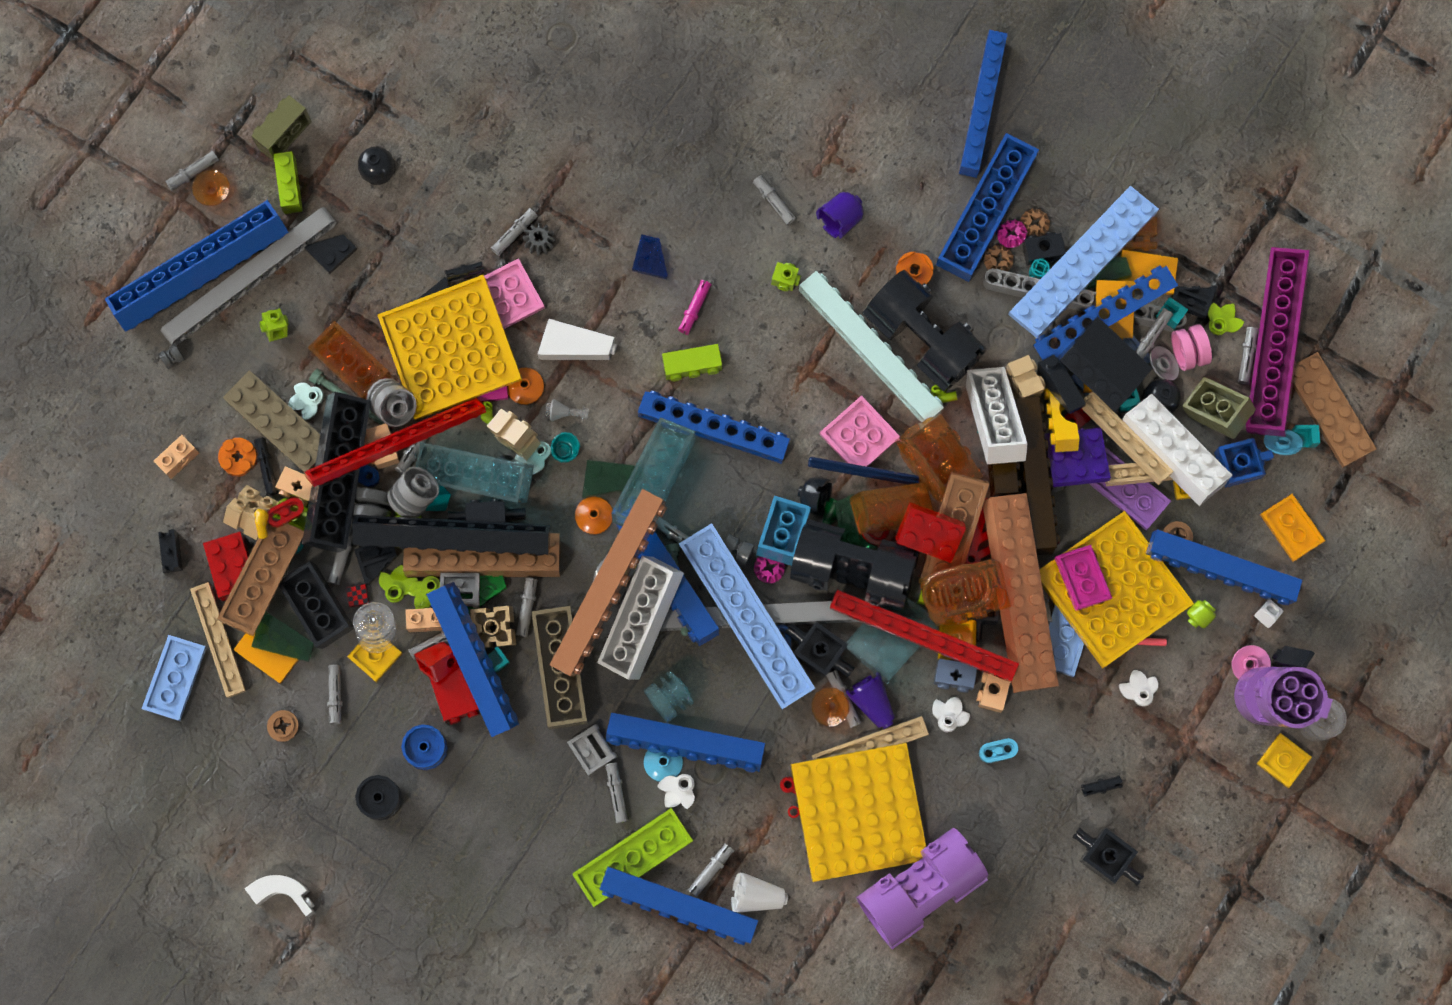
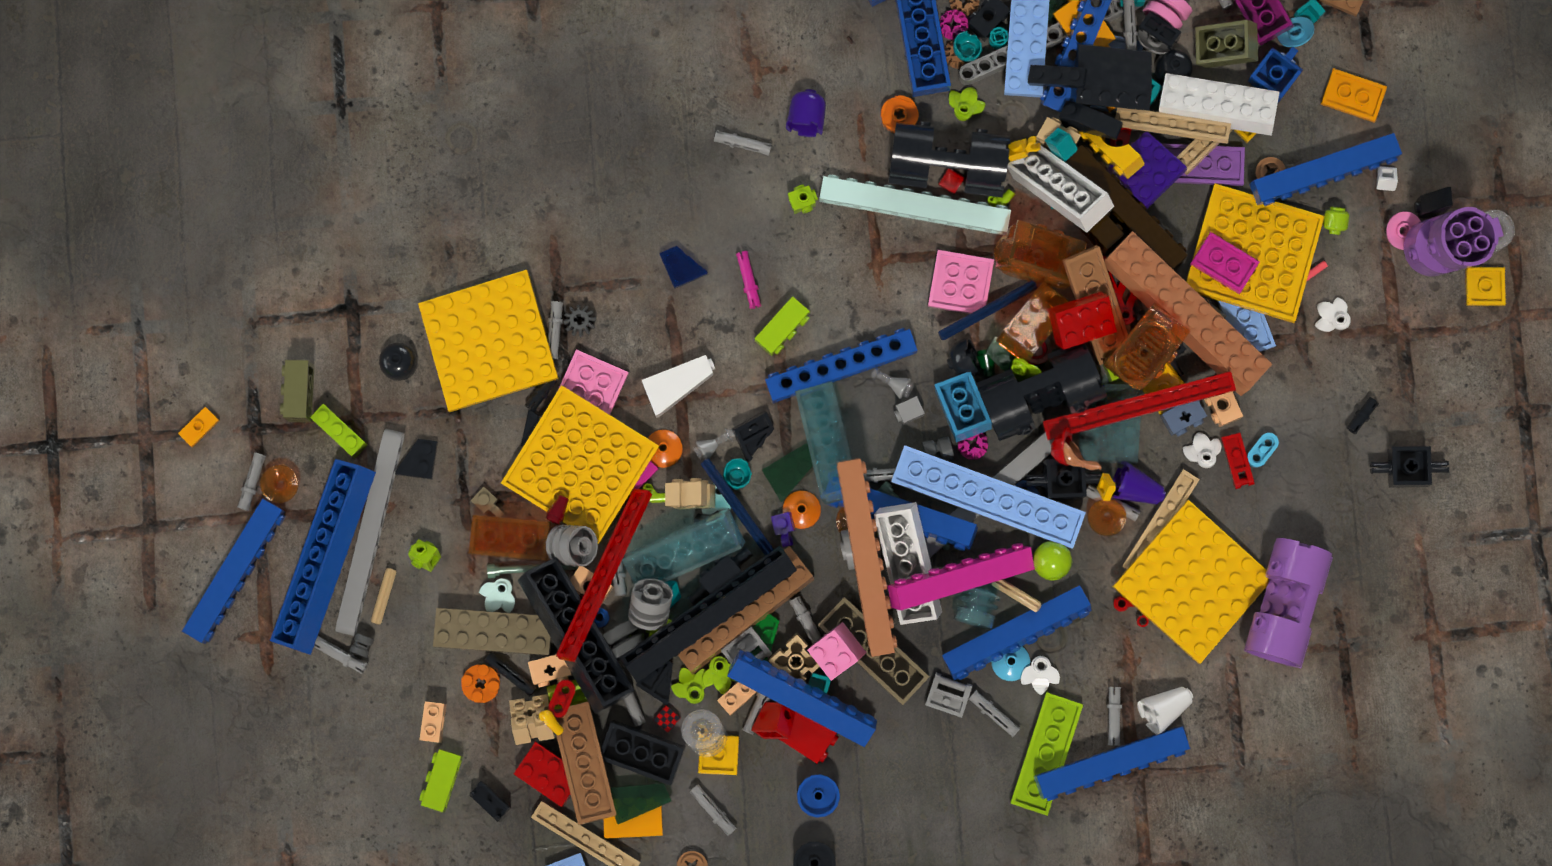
camera: 30 degrees left, 5 degrees up
none -> light orange plate [178,407,220,447]
none -> blue brick [182,498,285,644]
none -> light grey pin [314,636,368,674]
none -> tan axle [371,568,396,624]
none -> yellow plate [418,270,559,412]
none -> lime brick [419,749,463,812]
none -> dark tan plate [471,487,504,519]
none -> dark red cone [545,495,569,525]
none -> dark blue axle [701,458,774,555]
none -> black wing [732,411,774,462]
none -> dark purple plate [771,512,796,547]
none -> bright pink brick [807,622,867,681]
none -> piece [871,367,914,399]
none -> dark pink brick [887,543,1035,610]
none -> light grey brick [894,396,925,425]
none -> red tile [938,168,965,195]
none -> lime plate [948,87,985,121]
none -> teal hair [953,31,982,62]
none -> tan axle [992,579,1042,612]
none -> yellow plate [1008,136,1041,162]
none -> lime plate [1011,358,1042,382]
none -> black plate [1028,65,1088,89]
none -> lime piece [1033,541,1072,581]
none -> teal panel [1045,128,1078,162]
none -> piece [1051,427,1102,470]
none -> yellow plate [1097,473,1116,501]
none -> black hinge [1139,11,1181,50]
none -> red plate [1221,433,1254,490]

